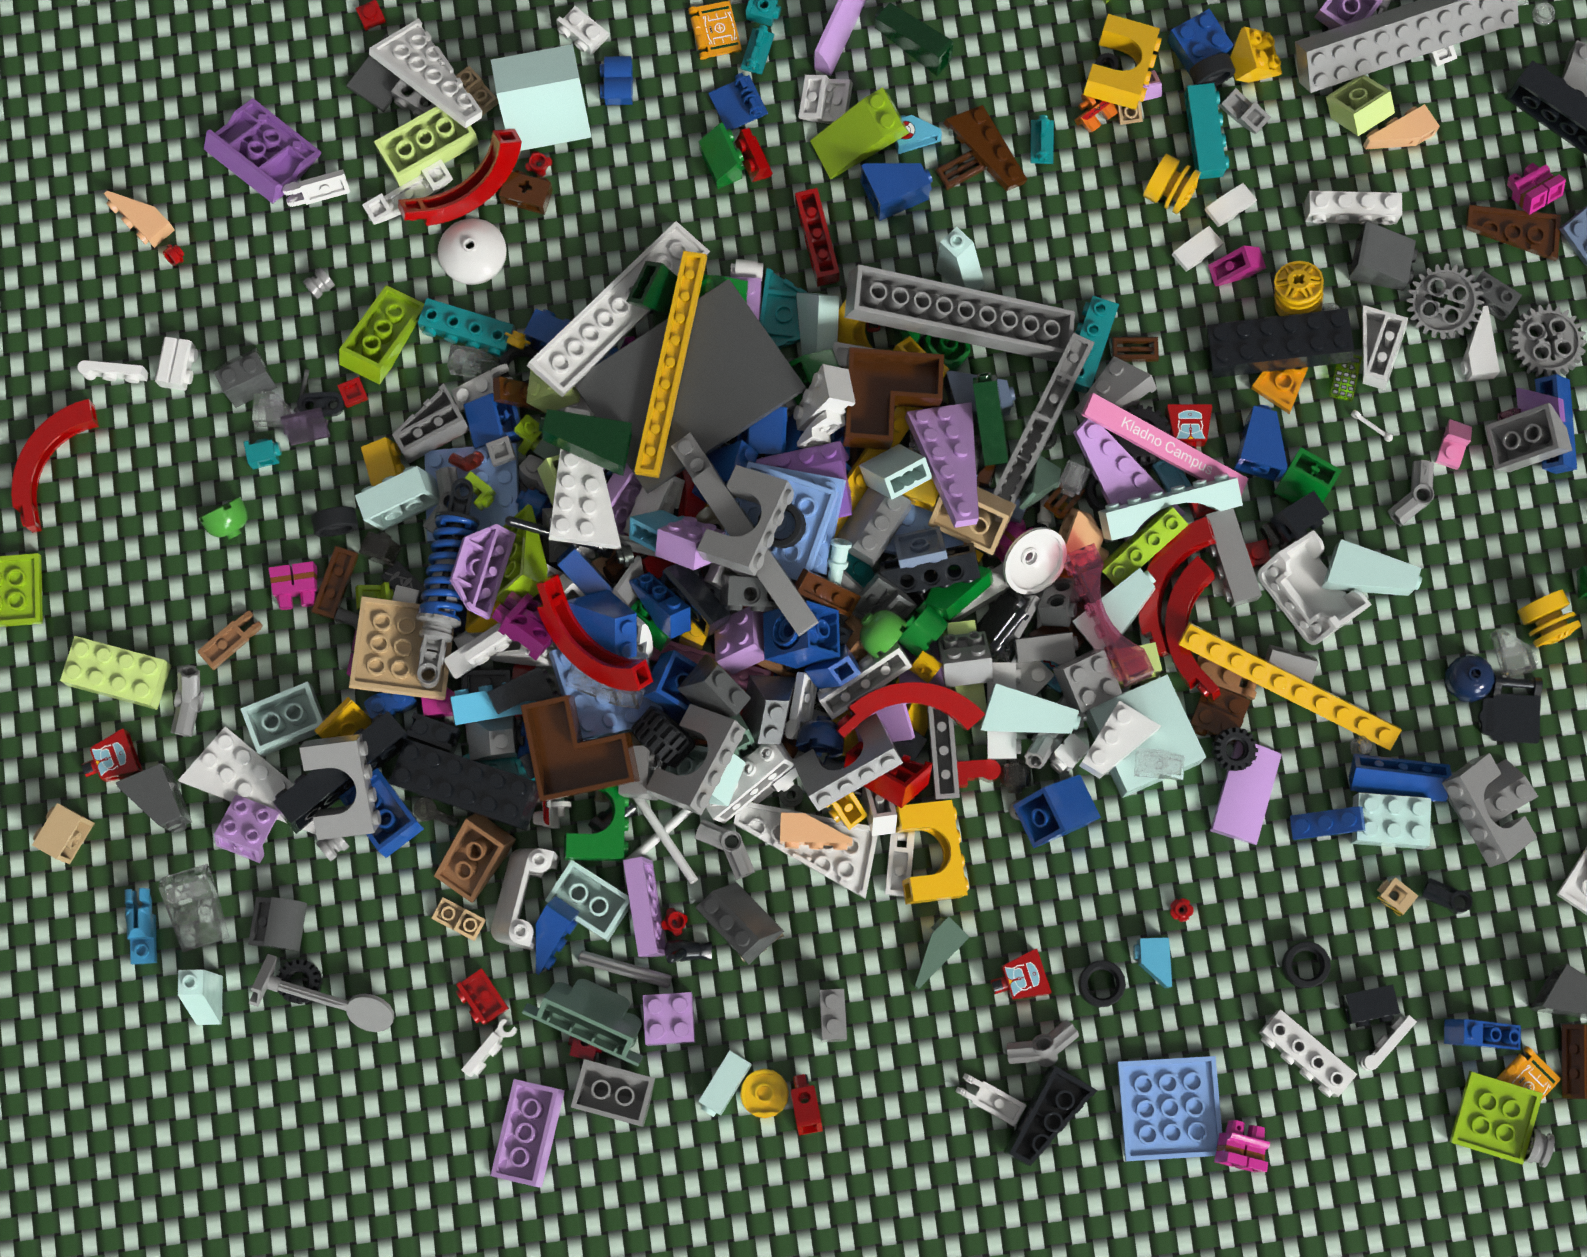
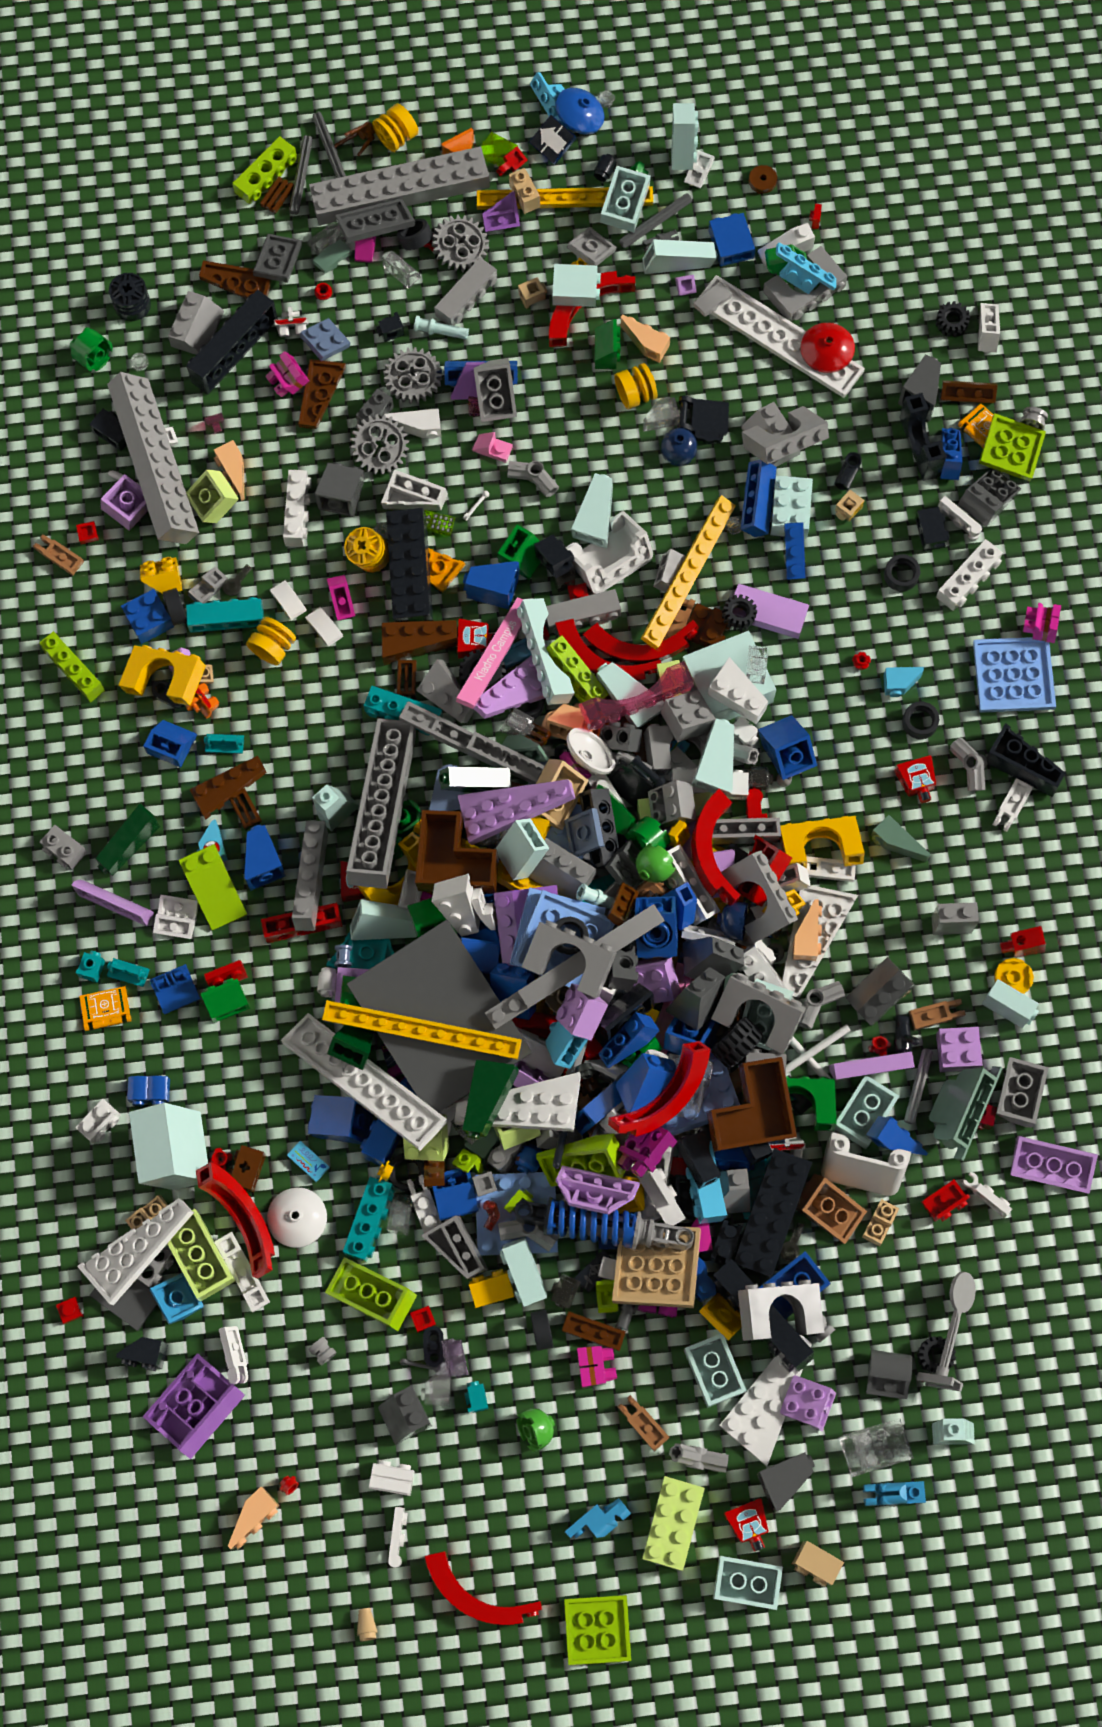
camera: 90 degrees left, 5 degrees down
none -> black slope [116,1337,168,1371]
none -> blue slope [143,720,197,768]
none -> dark azure slope [149,1273,204,1324]
none -> clear pink tile [204,413,224,434]
none -> clear smoke plate [223,564,252,596]
none -> medium azure tile [287,1141,330,1182]
none -> light grey brick [292,821,328,931]
none -> blue slope [308,1095,373,1144]
none -> sand blue bush [334,945,352,968]
none -> tan cone [357,1608,378,1641]
none -> reddish brown wedge [382,620,458,666]
none -> dark azure plate [565,1498,631,1539]
none -> light aqua brick [713,1556,783,1610]
none -> black arch [899,393,946,481]
none -> medium nougat hinge [908,999,966,1031]
none -> dark grey slope [958,468,1021,527]

